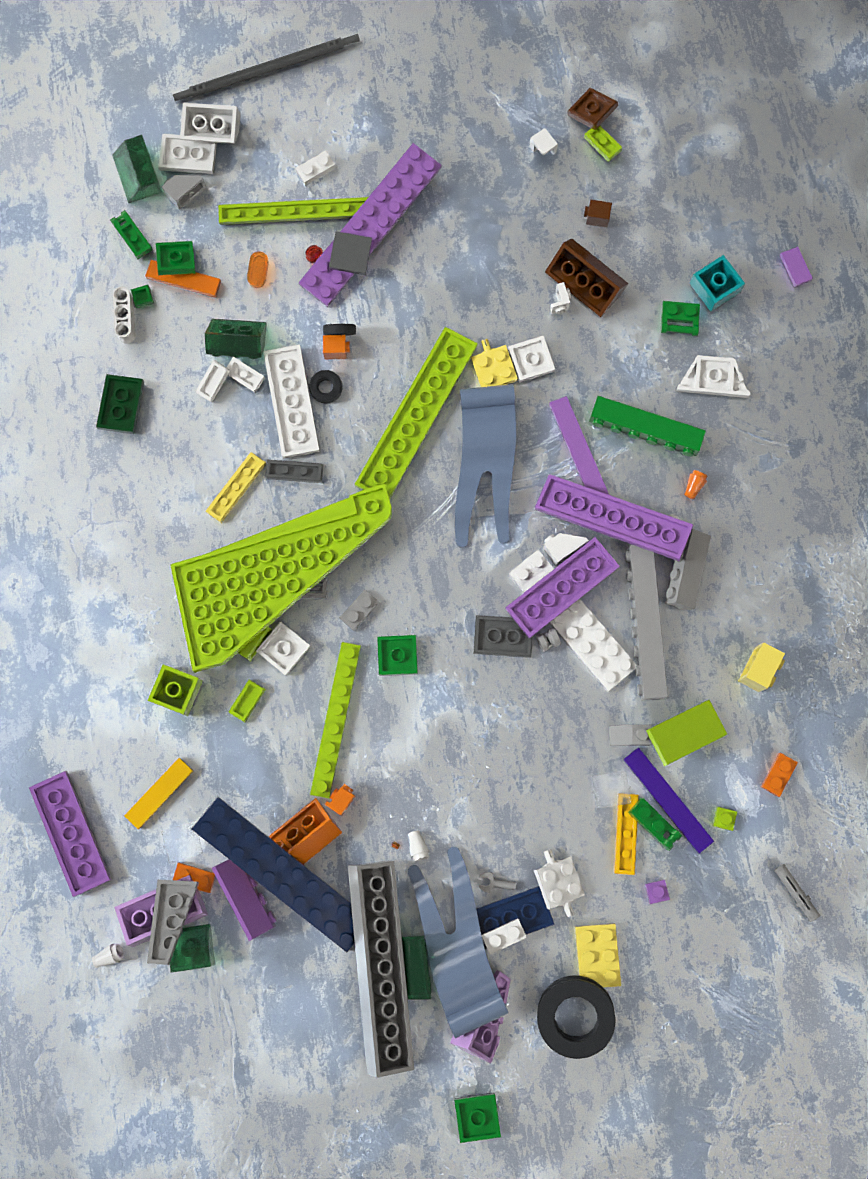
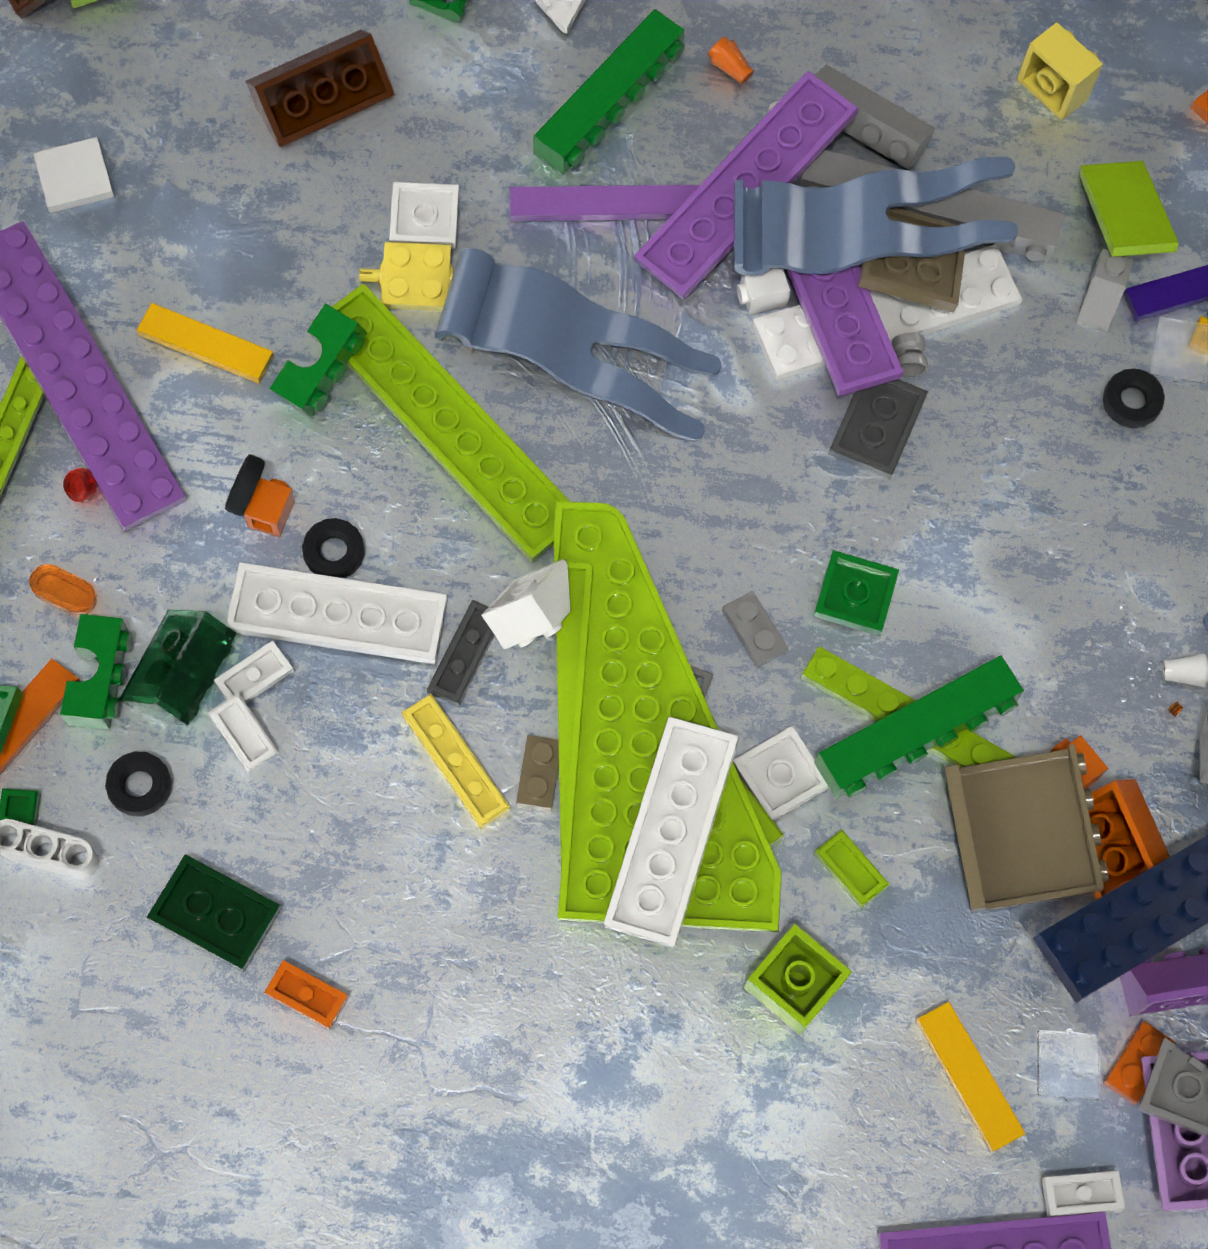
camera: 80 degrees left, 10 degrees down
dark grey tile [329,231,372,275] -> none
white panel [529,128,558,155] -> none
white bracket [550,282,571,314] -> none
reddish brown brick [584,199,612,228] -> none
none -> white tile [33,137,114,213]
none -> green arch [60,614,132,730]
none -> black tyre [105,751,172,817]
none -> yellow tile [137,303,274,384]
none -> orange plate [264,960,349,1030]
none -> green arch [269,303,367,417]
none -> white slope [481,559,571,649]
none -> dark tan plate [516,735,559,812]
none -> white plate [603,717,739,948]
none -> sand blue flag [734,157,1018,276]
none -> green brick [814,655,1024,799]
none -> dark tan plate [858,207,966,313]
none -> dark tan panel [944,744,1109,913]
none -> white plate [1042,1171,1125,1217]
none -> black tyre [1103,368,1165,428]

